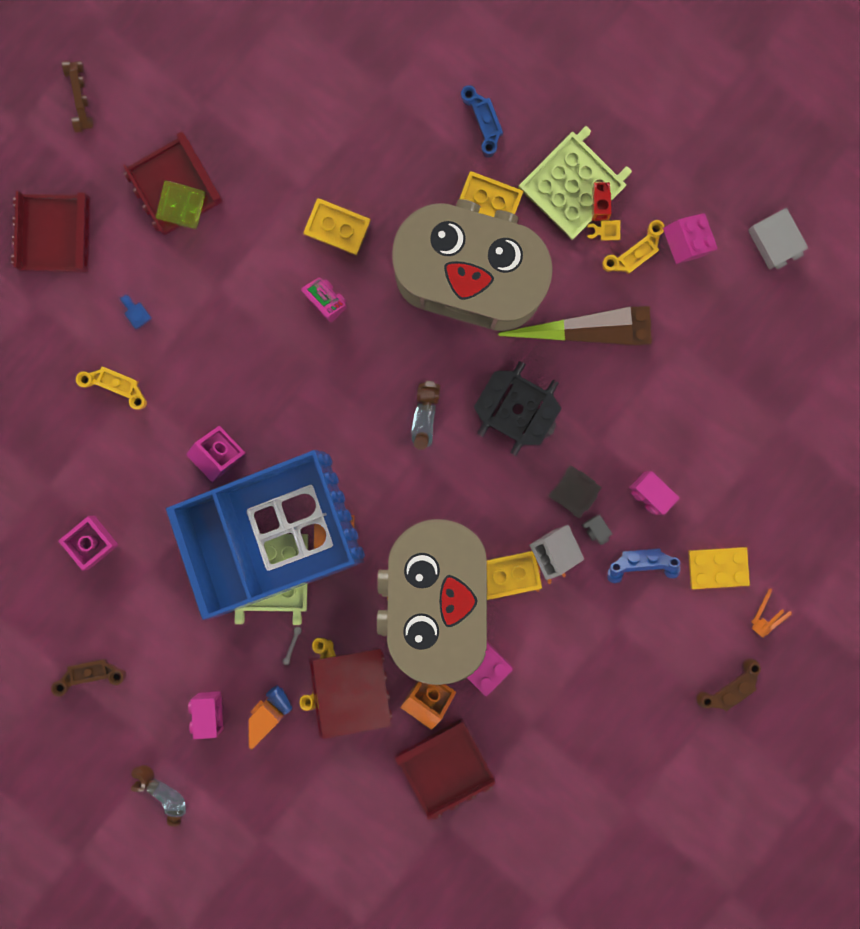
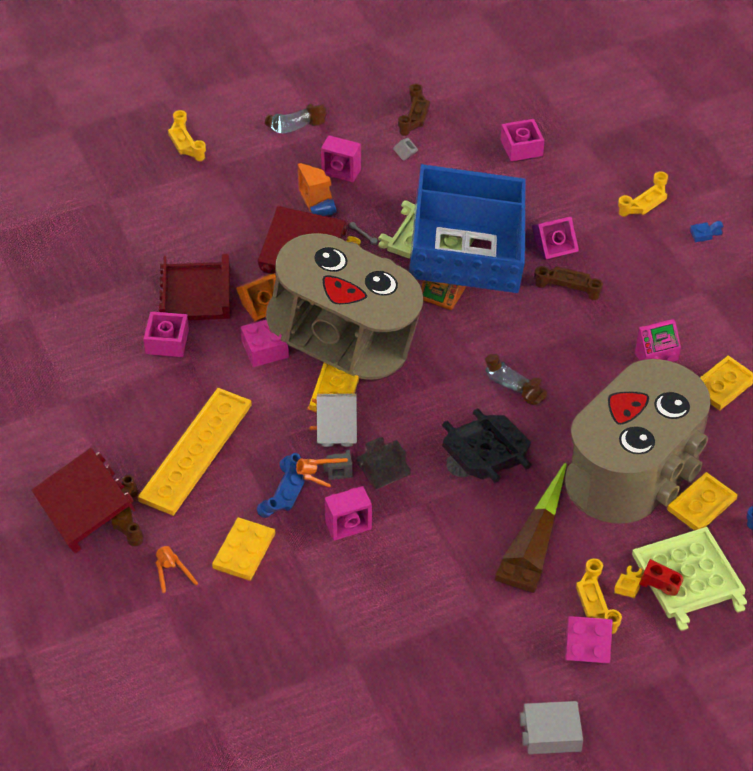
camera: 115 degrees right, 40 degrees down
none -> dark red panel [31,447,136,554]
none -> yellow plate [138,388,252,516]
none -> dark pink brick [144,311,189,357]
none -> yellow plate [168,110,206,161]
none -> orange plant [296,458,348,488]
none -> light grey slope [393,138,418,161]
none -> reddish brown plate [534,266,603,300]

